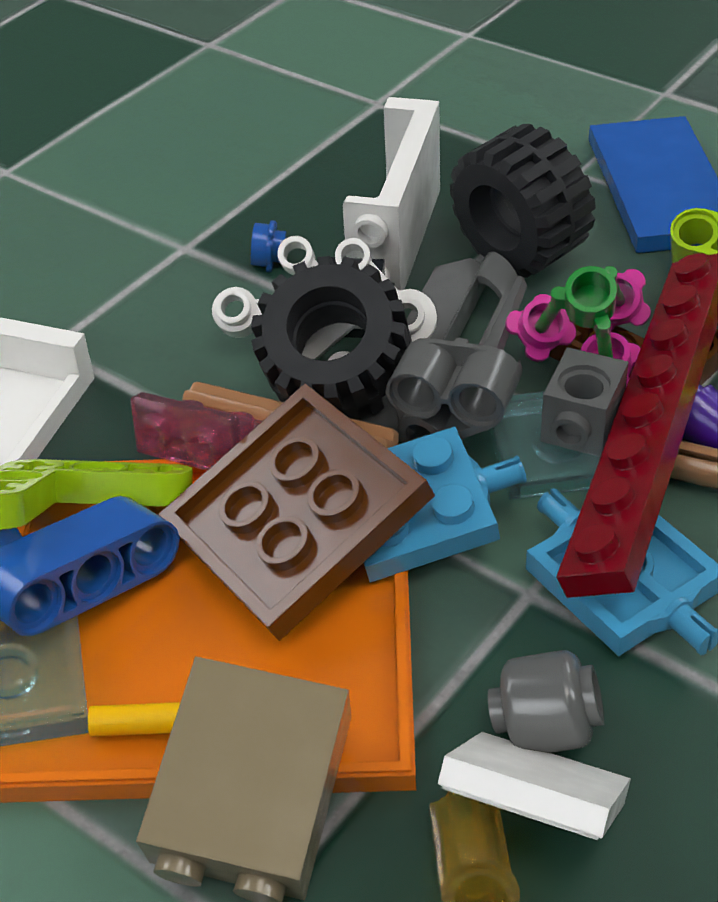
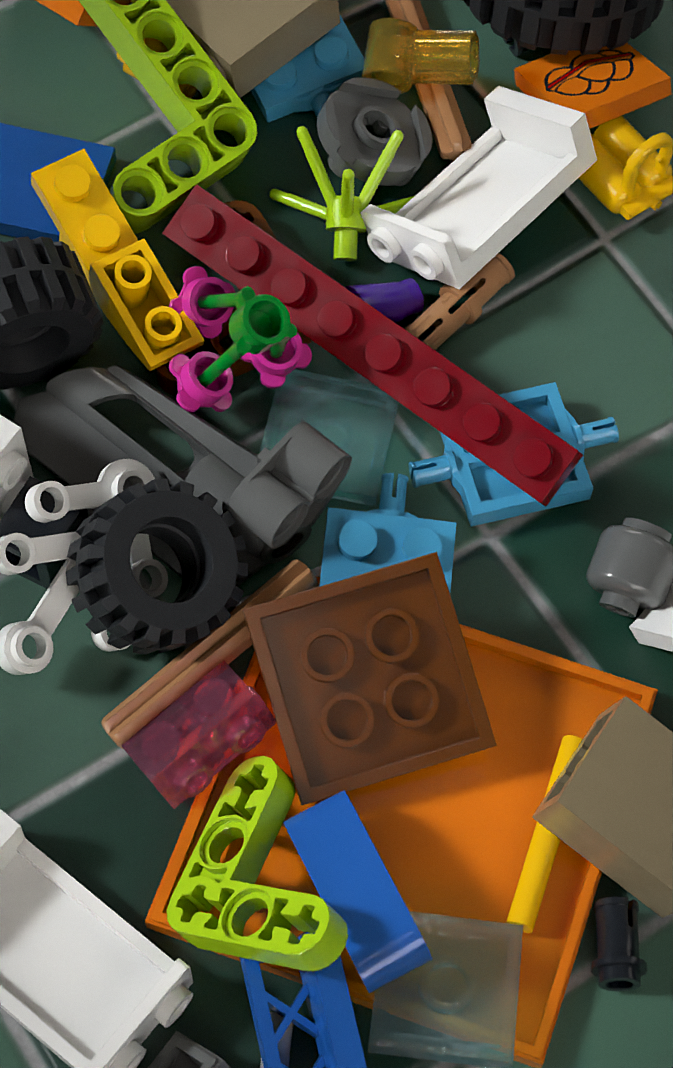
camera: 75 degrees left, 20 degrees up
dark grey brick [540,347,629,457] -> none
none -> yellow slope [31,149,205,371]
none -> black pin [591,897,647,992]

